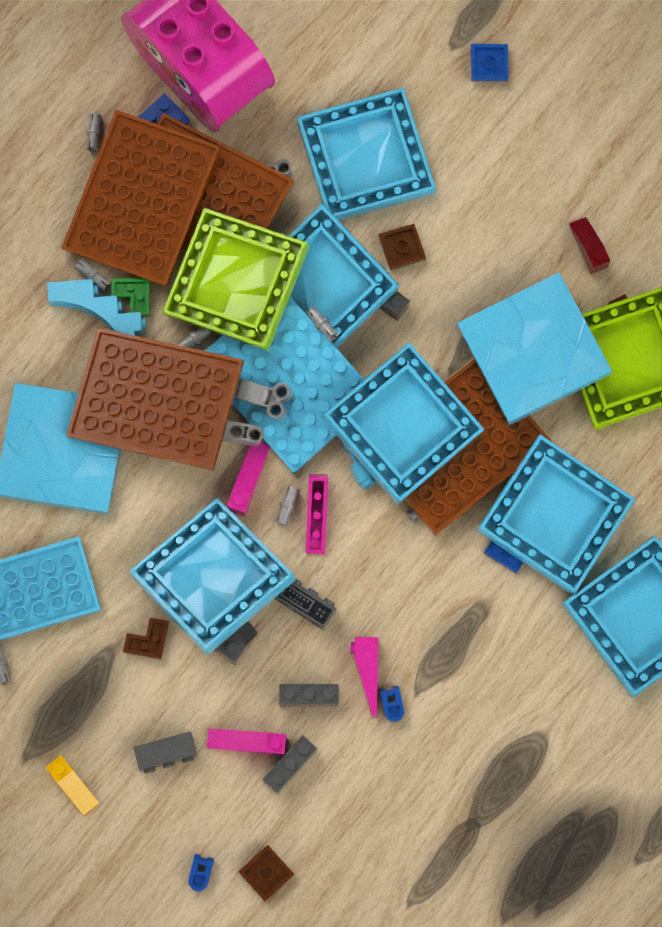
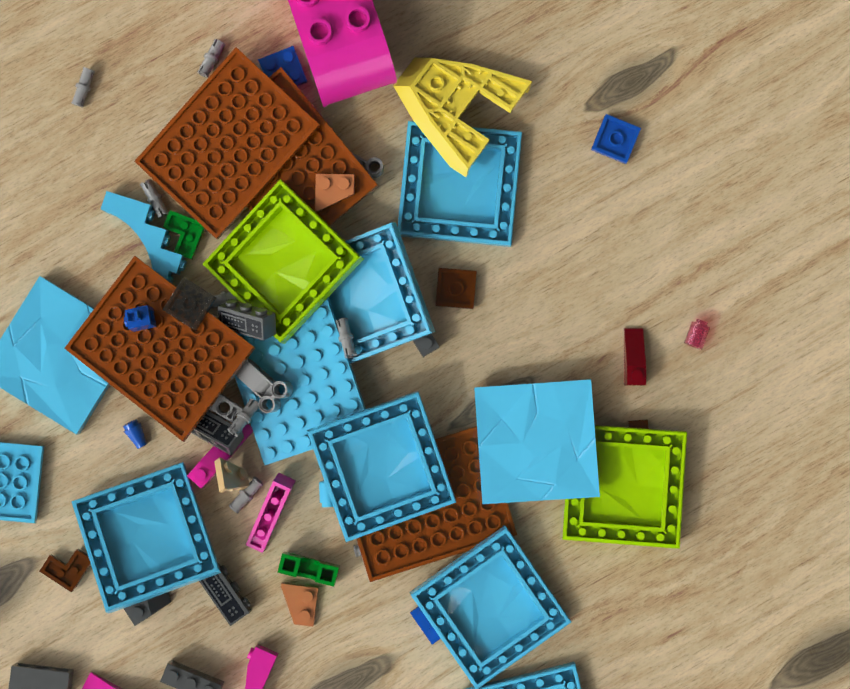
camera: 25 degrees right, 10 degrees up
none -> blue cone [123,419,148,449]
none -> blue brick [124,305,157,332]
none -> clear smoke tile [163,277,217,331]
none -> dark grey brick [192,410,244,456]
none -> tan wing [214,458,249,493]
none -> dark grey brick [218,299,276,341]
none -> light grey pin [227,399,259,437]
none -> green arch [277,551,340,587]
none -> nougat wing [281,583,319,627]
none -> nougat wing [315,174,355,212]
none -> light yellow piece [393,57,532,177]
none -> clear pink brick [684,319,710,350]

